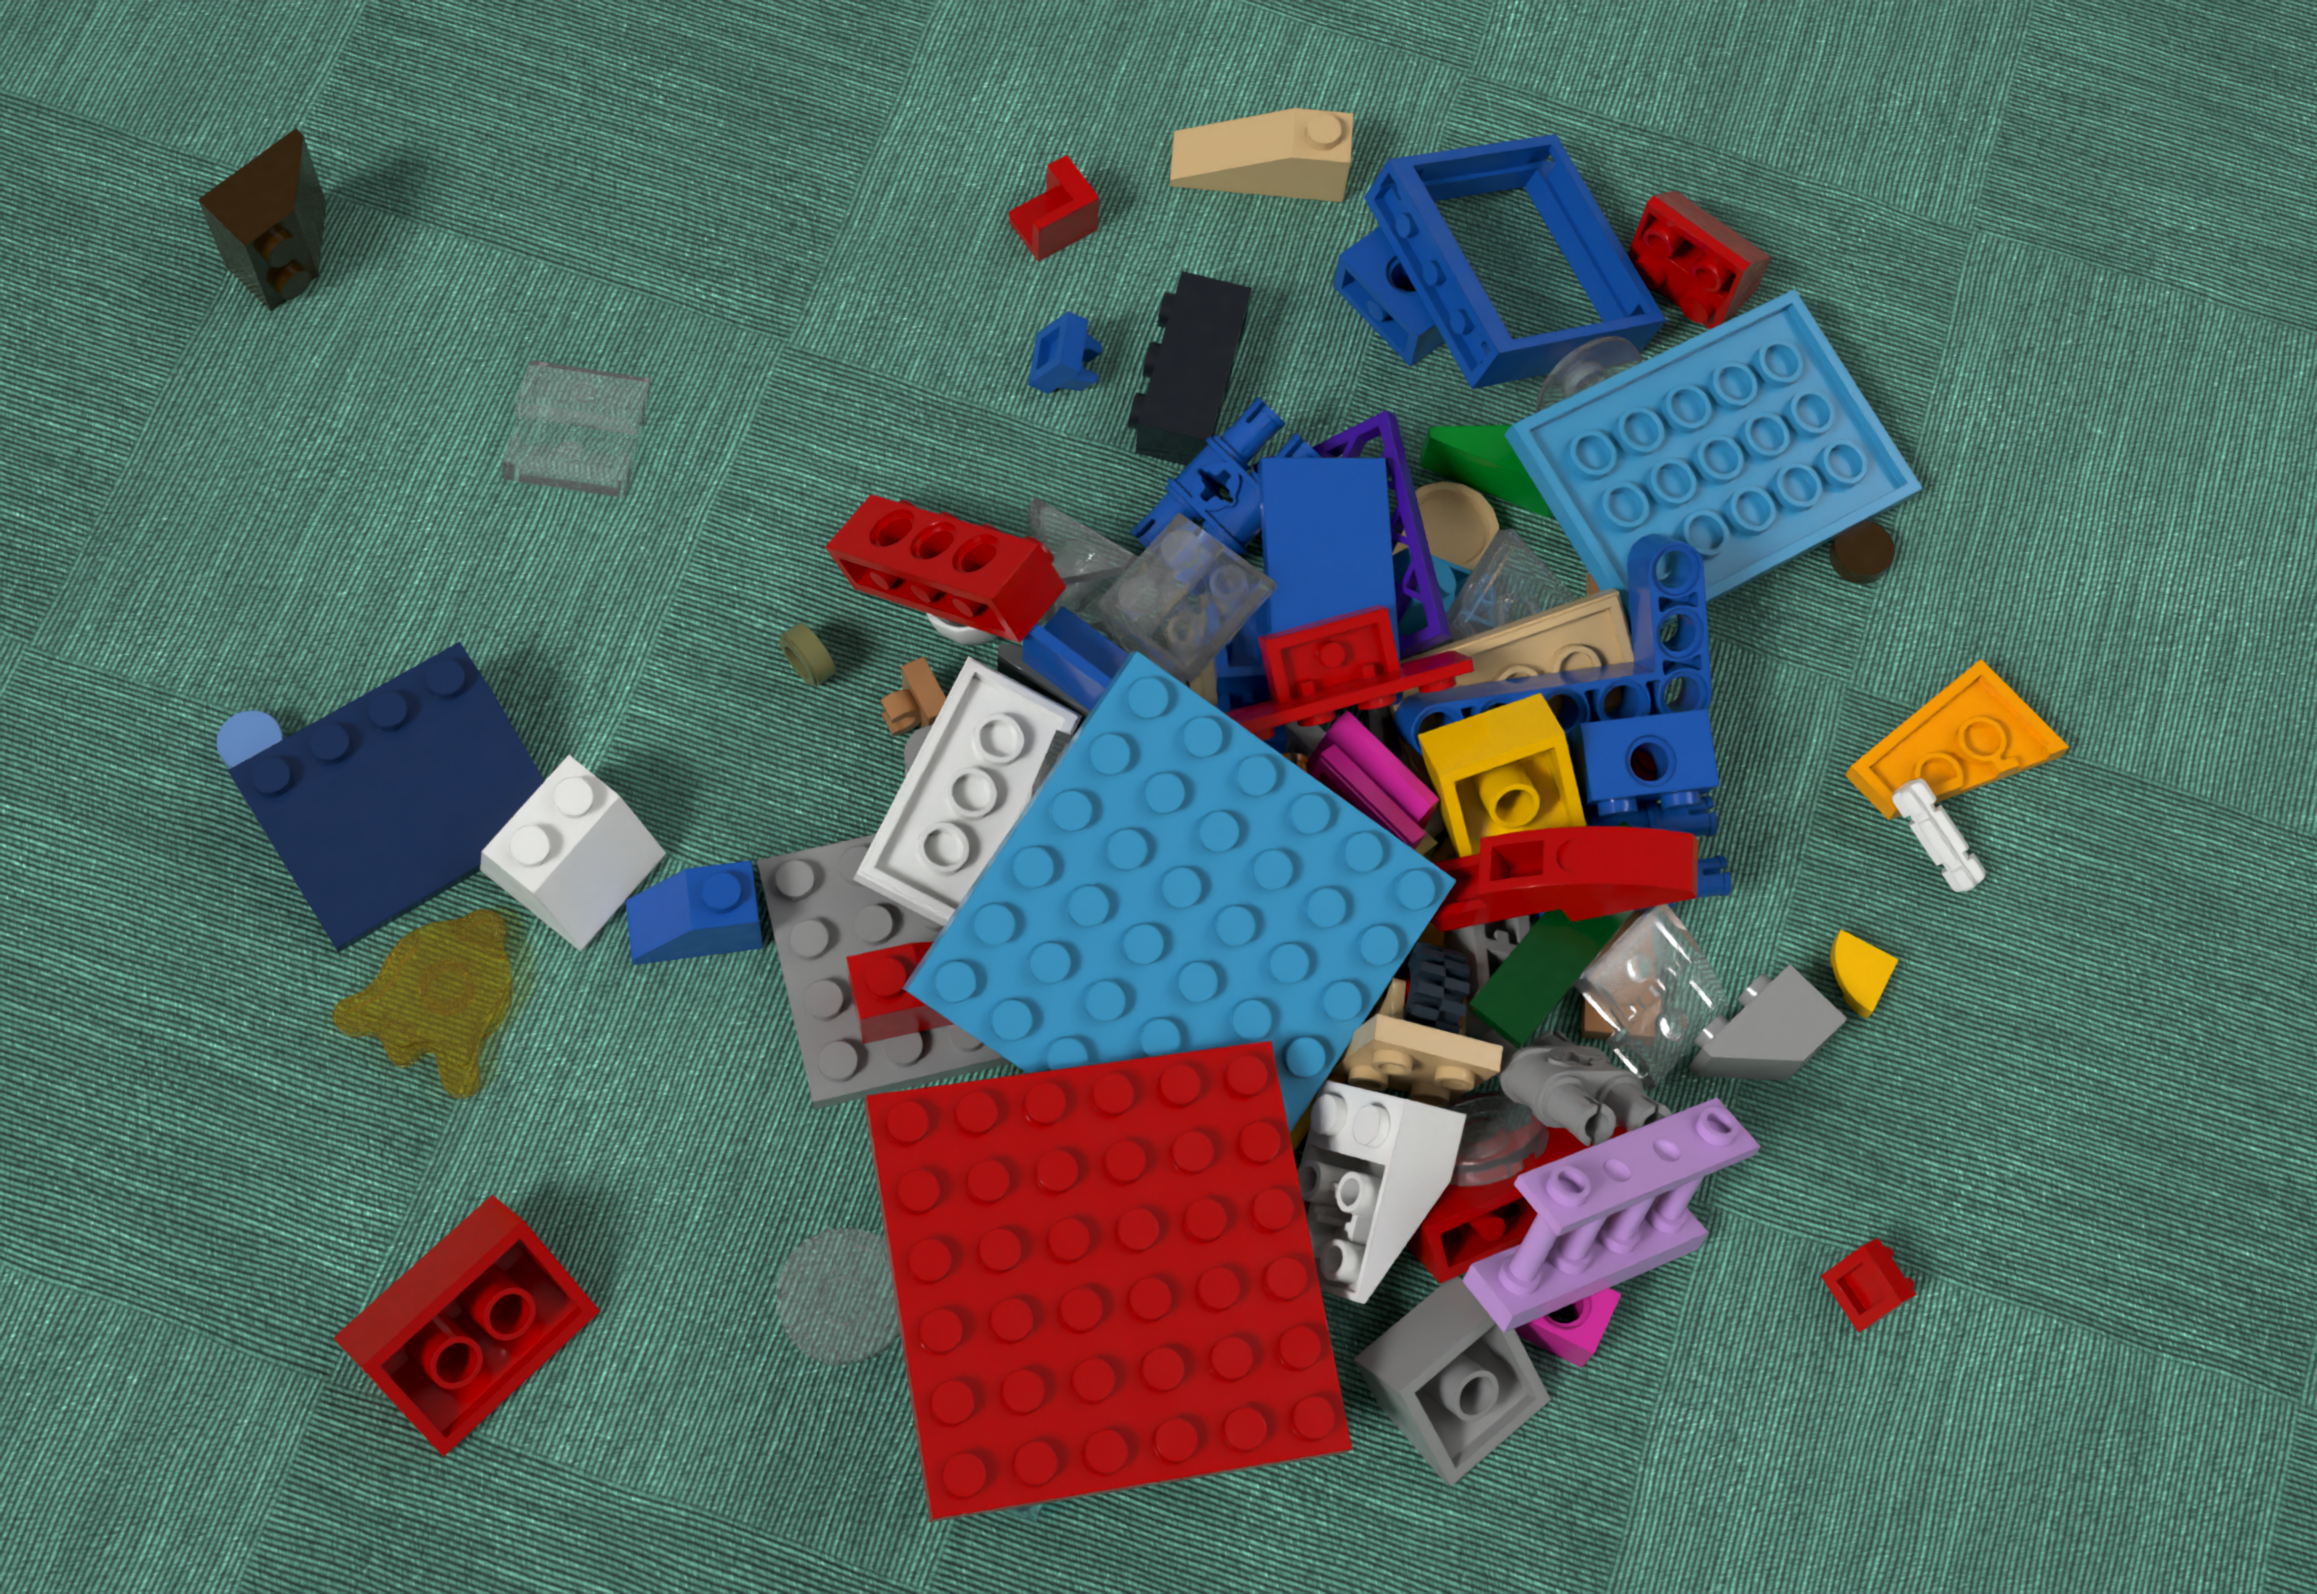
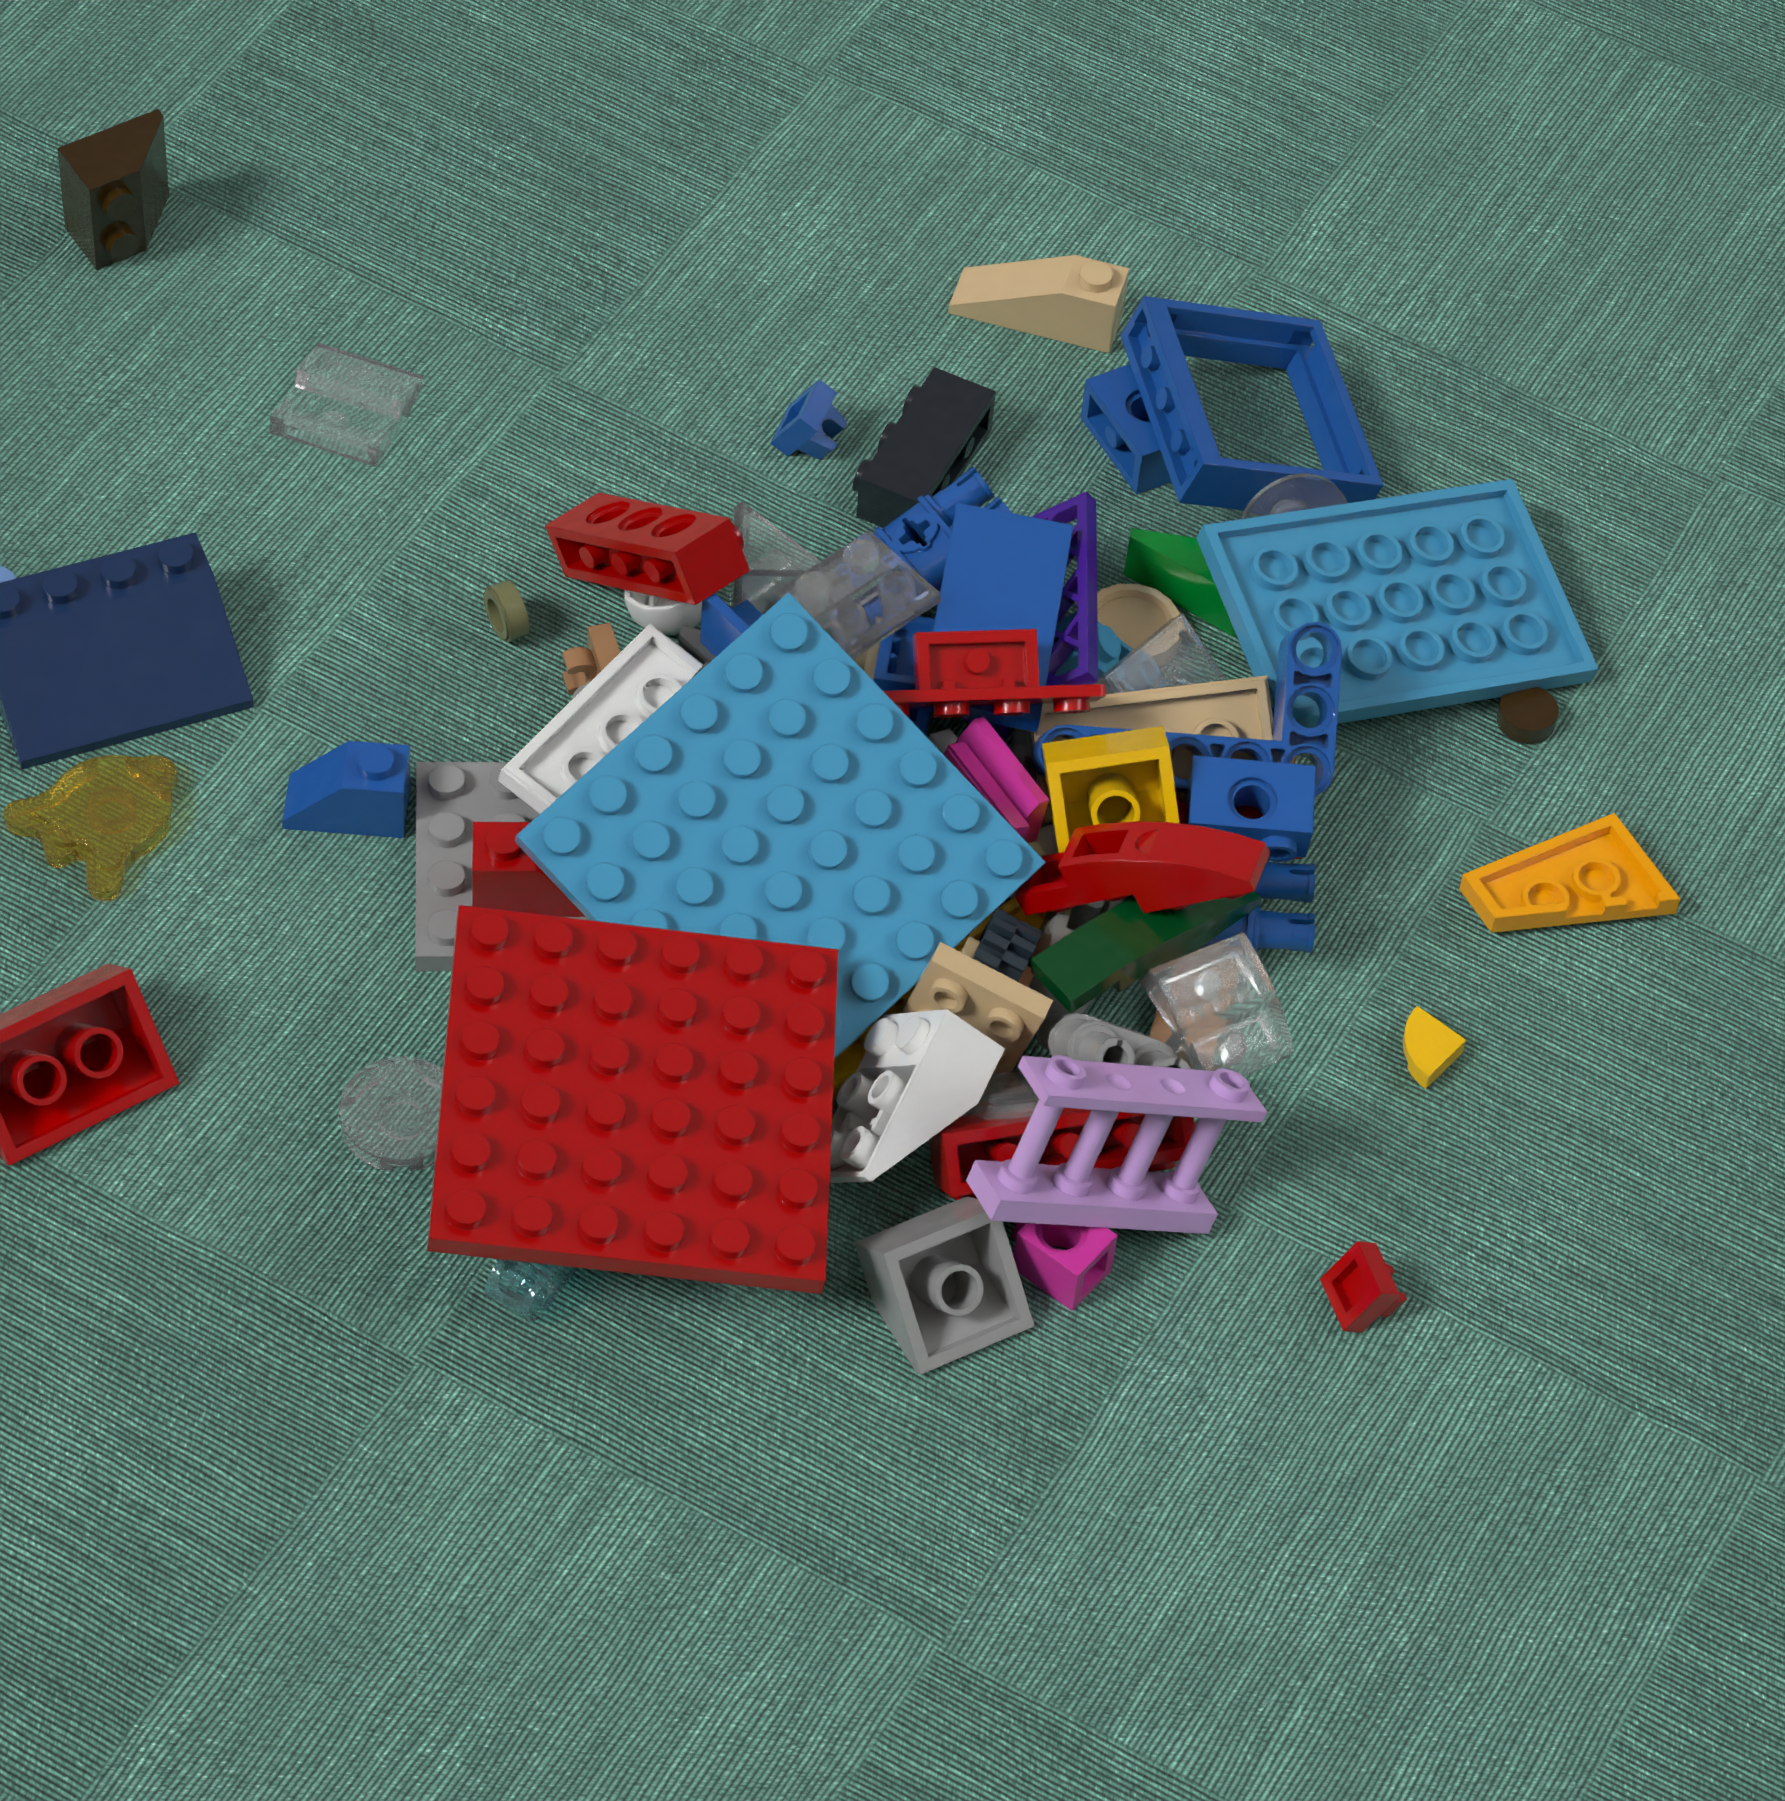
camera: 15 degrees right, 15 degrees down
white slope [480,755,666,952] -> none
red panel [1009,155,1100,262] -> none
red slope [1628,190,1771,329] -> none
light grey slope [1688,964,1847,1081] -> none
white axle [1892,778,1986,892] -> none

